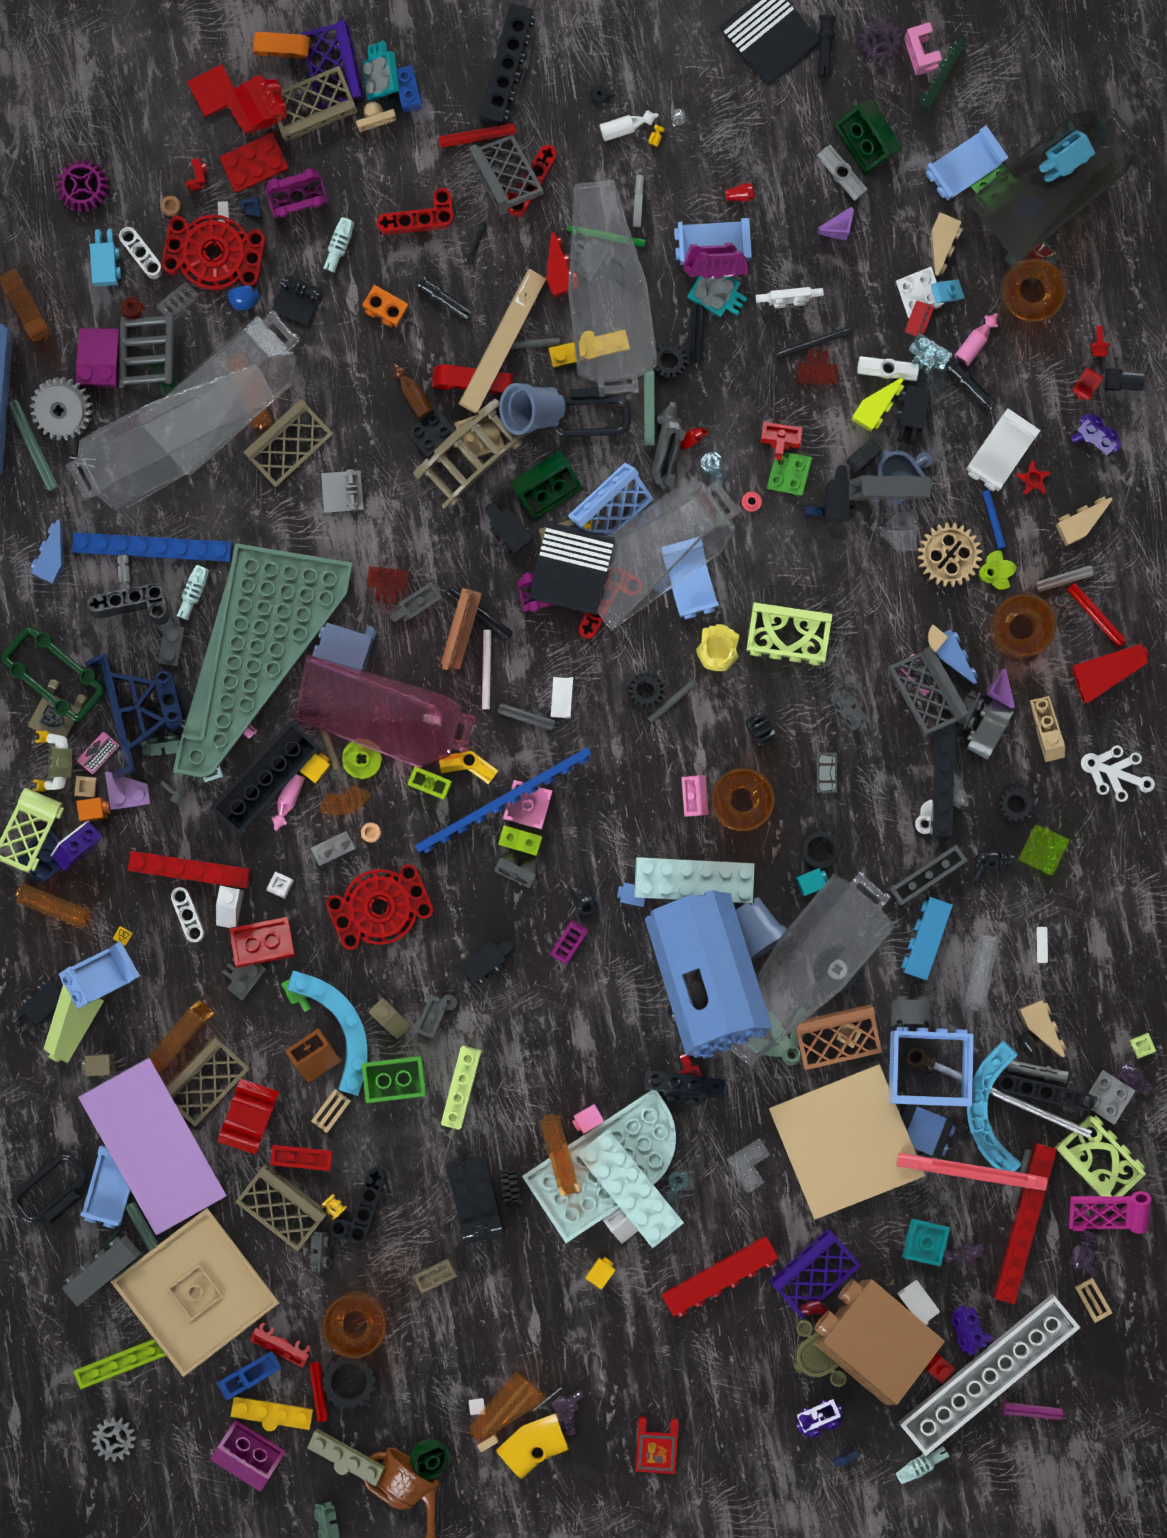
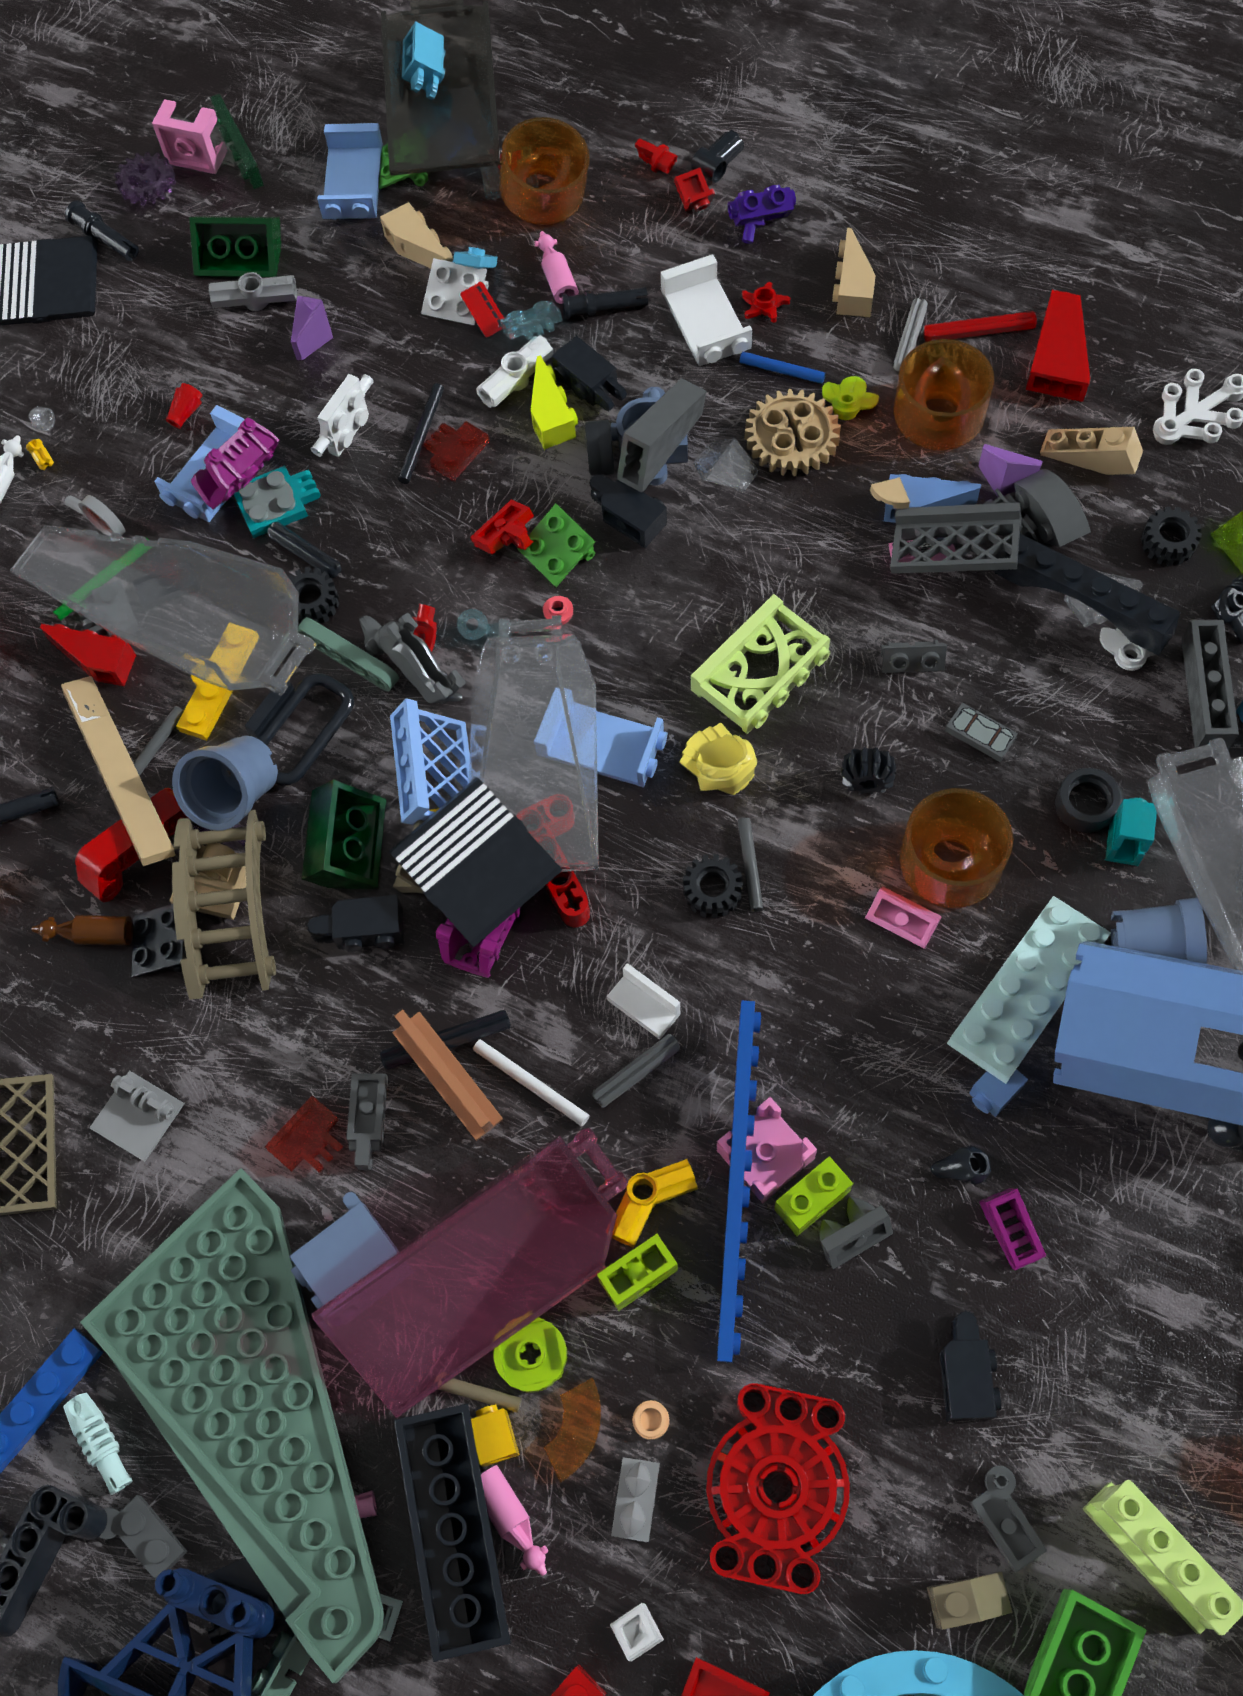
camera: 50 degrees left, 20 degrees down
dark blue tile [804,506,824,517] -> none

